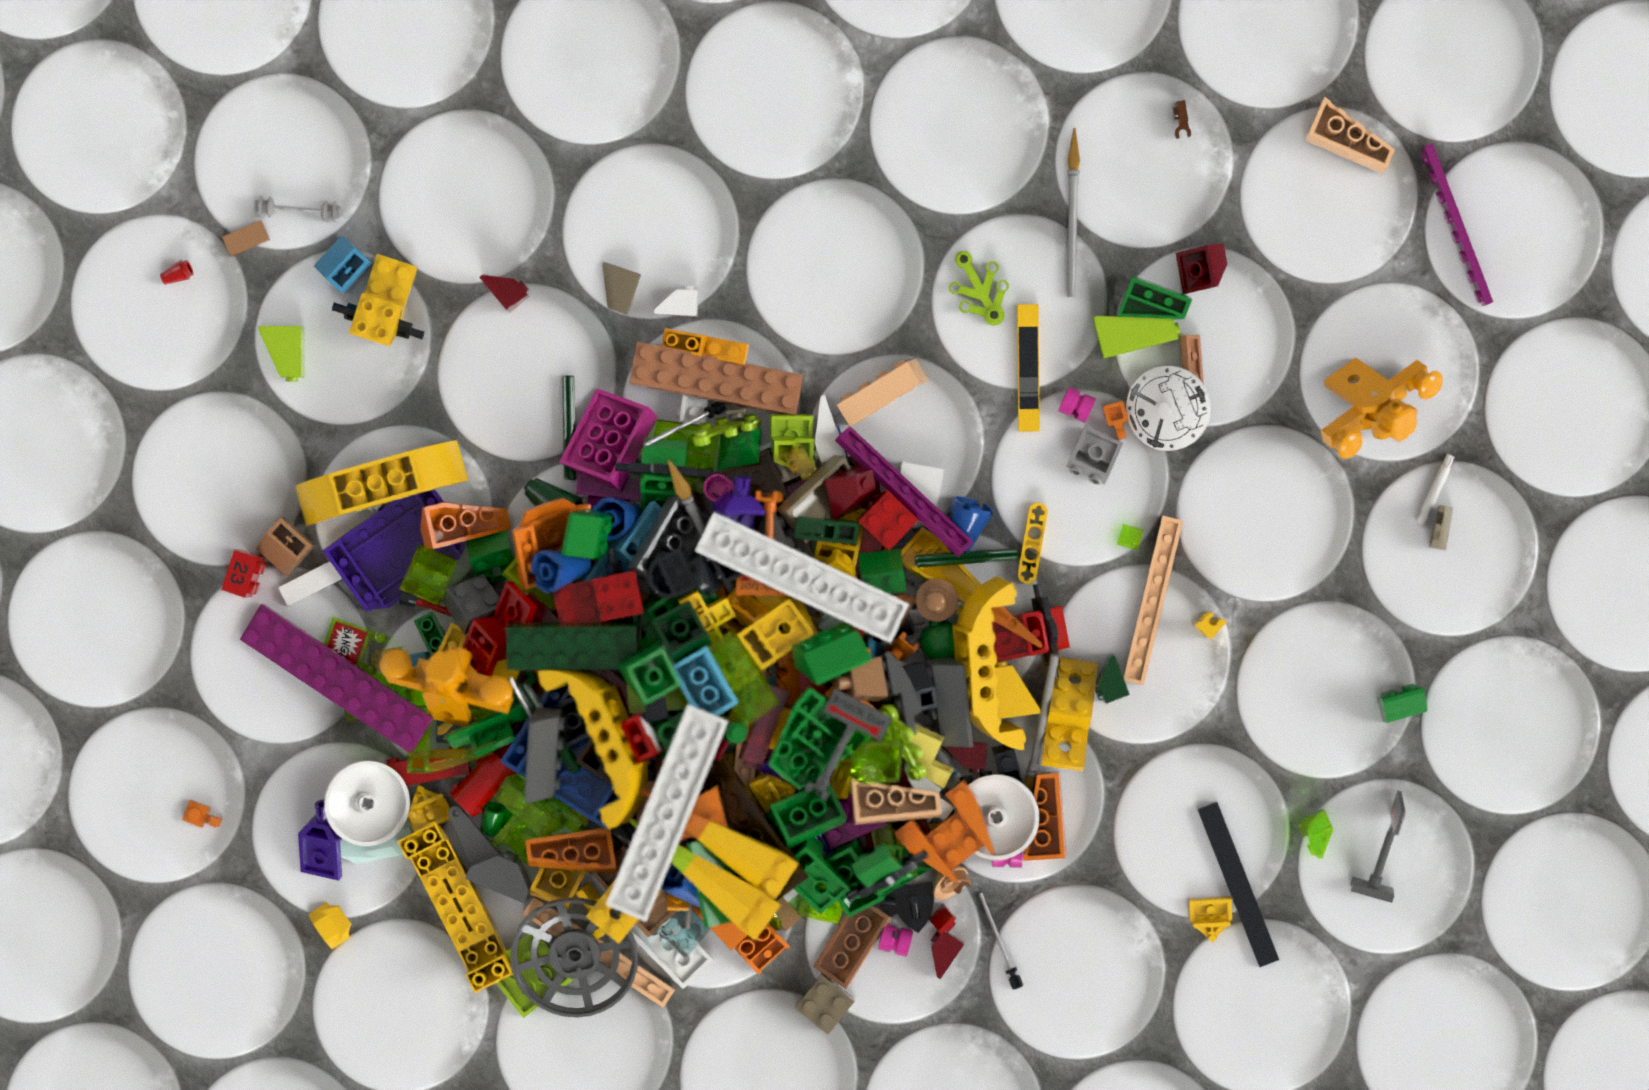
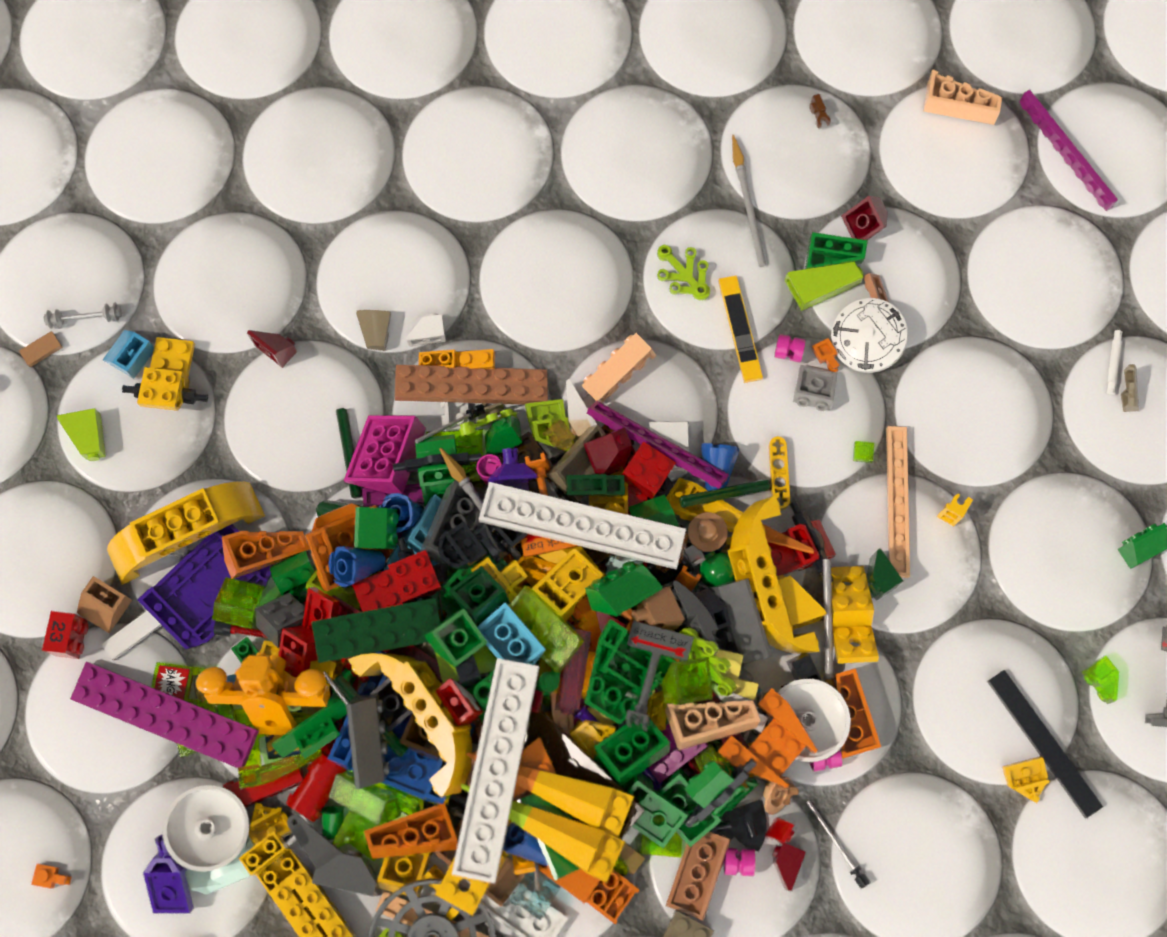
camera: 10 degrees left, 15 degrees down
dark red slope [945,742,987,773] -> none
light orange piece [1321,357,1443,459] -> none

